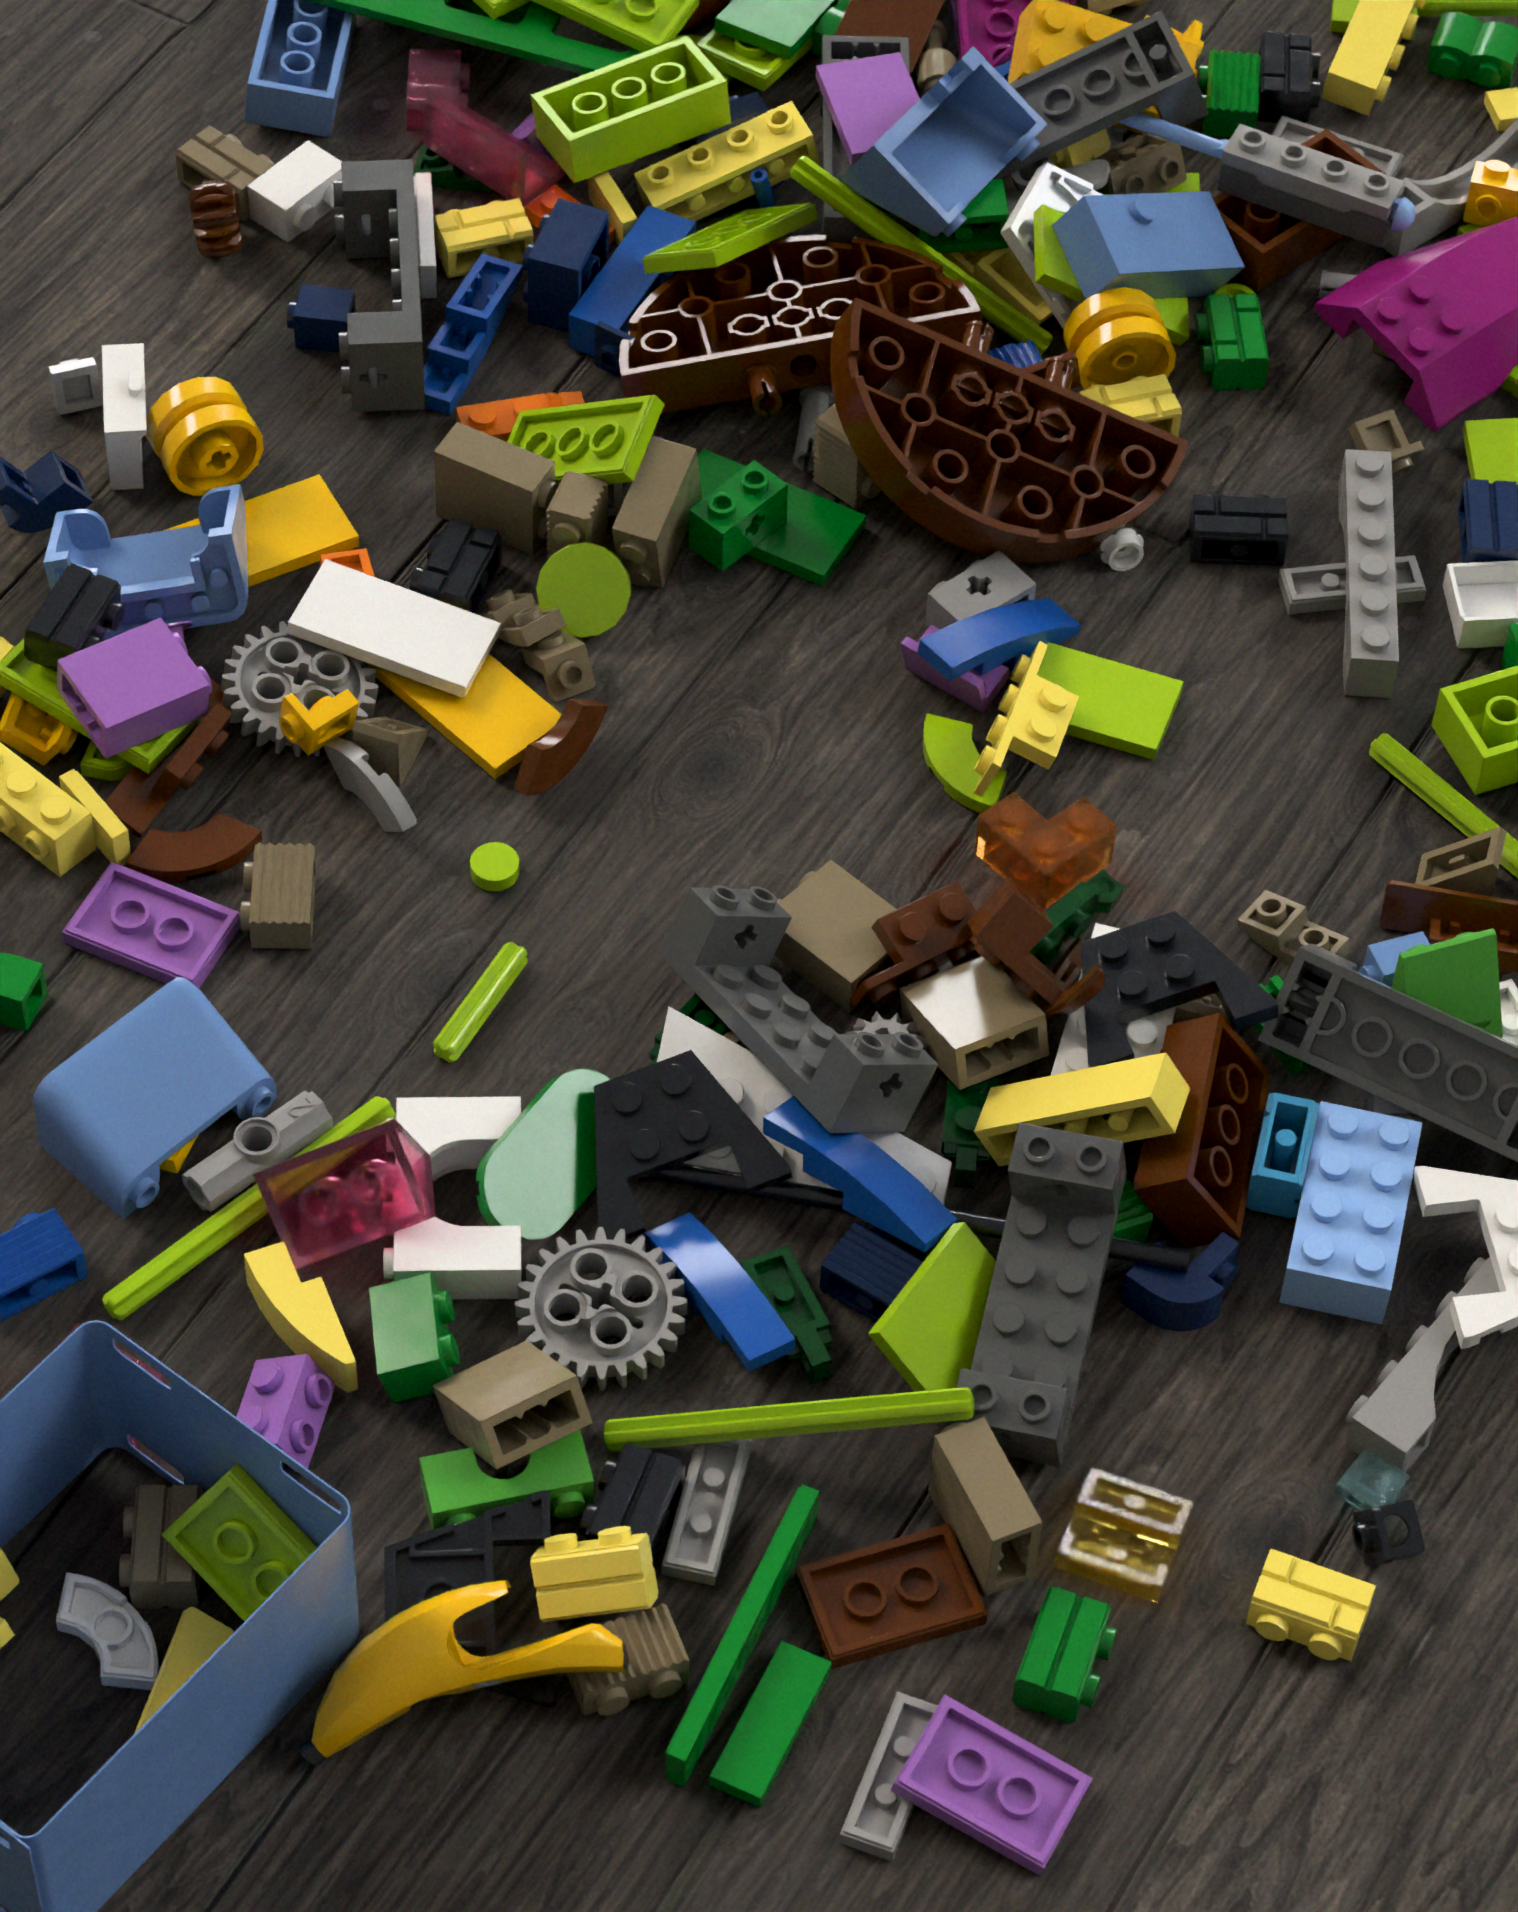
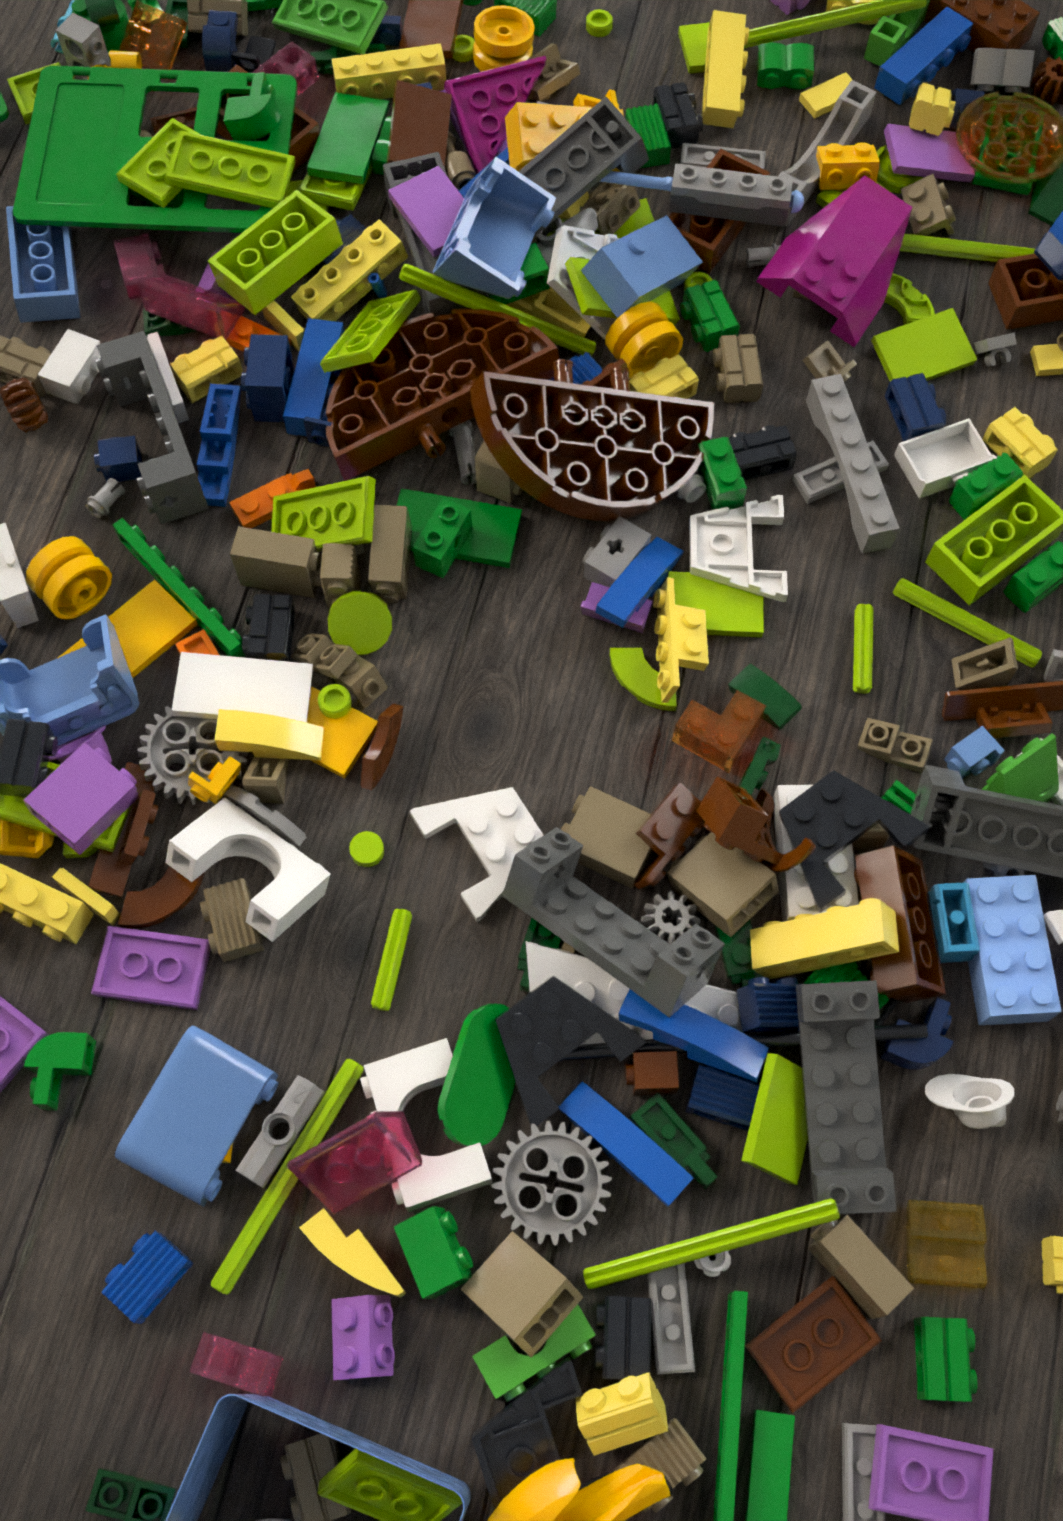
camera: 15 degrees left, 15 degrees up
none -> light grey pin [86,478,125,518]
none -> green plate [112,518,246,658]
none -> white arch [165,798,331,942]
none -> light yellow slope [215,709,324,760]
none -> lime tile [318,684,352,719]
none -> white wing [410,787,544,922]
none -> reddish brown brick [625,1051,679,1096]
none -> white wing [689,495,788,602]
none -> white plate [694,1250,731,1277]
none -> green brick [698,437,747,510]
none -> dark tan brick [713,334,763,404]
none -> dark green slope [728,663,802,730]
none -> dark blue brick [736,977,799,1033]
none -> lime axle [853,604,873,694]
none -> white piece [925,1074,1015,1129]

